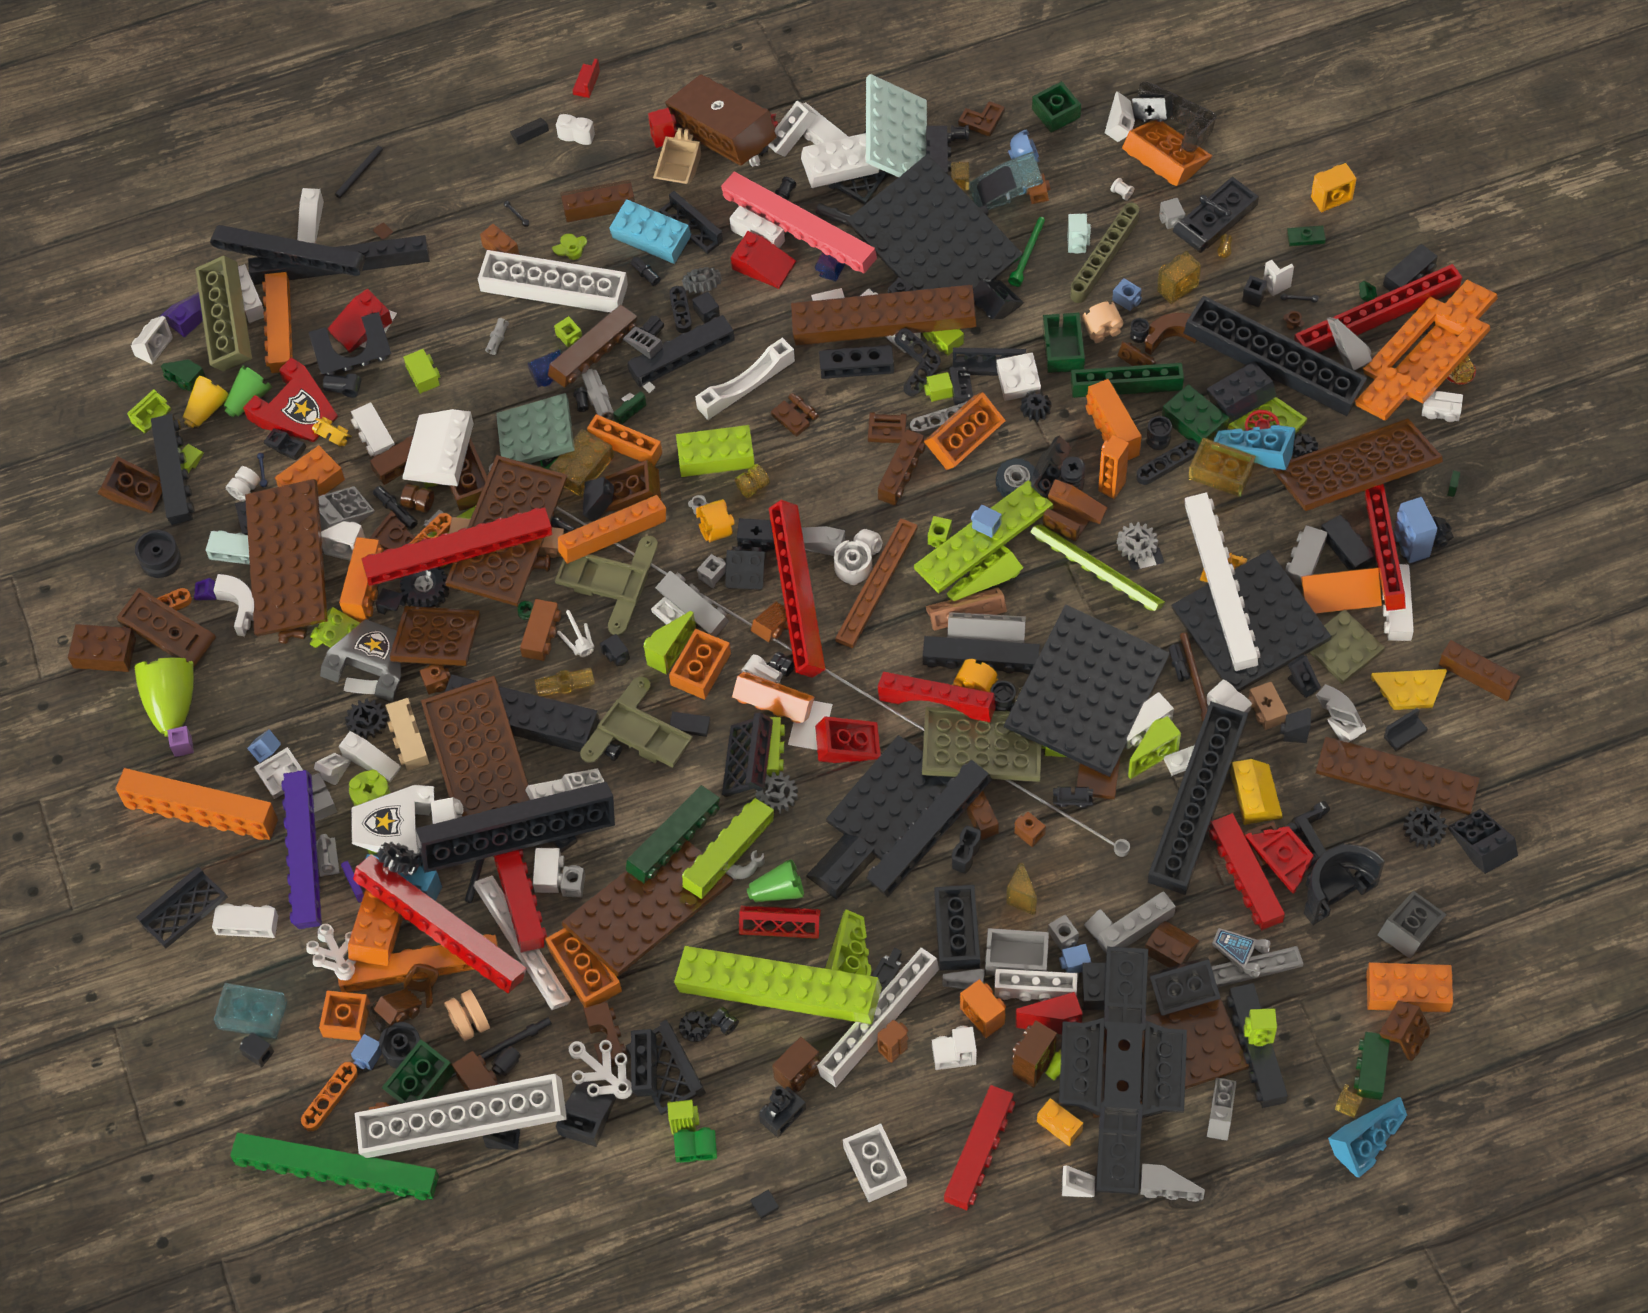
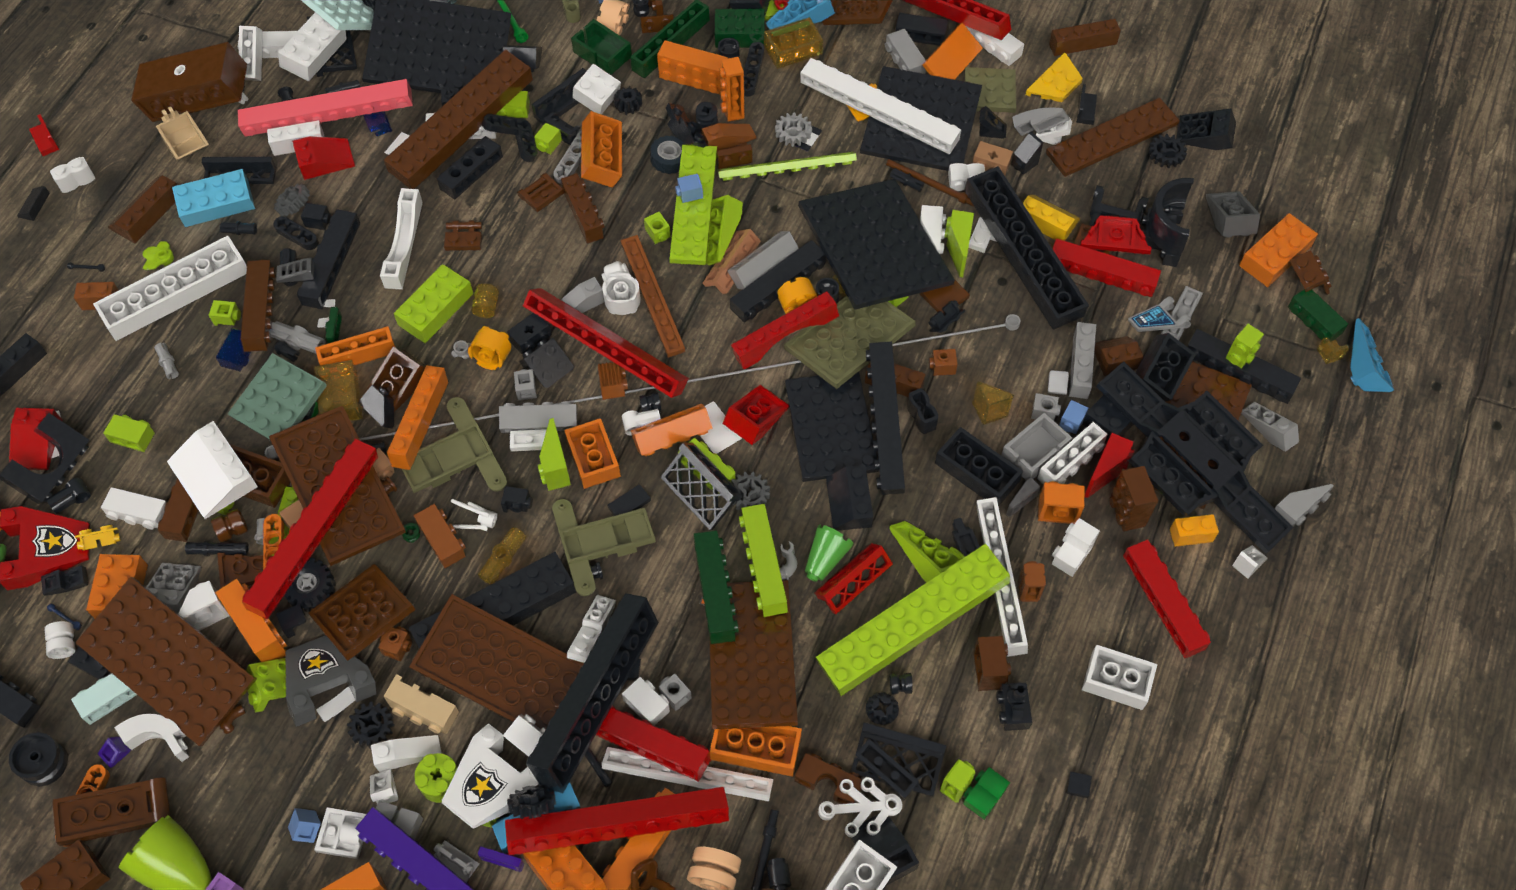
camera: 50 degrees left, 0 degrees up
red brick [648,108,677,148] -> none

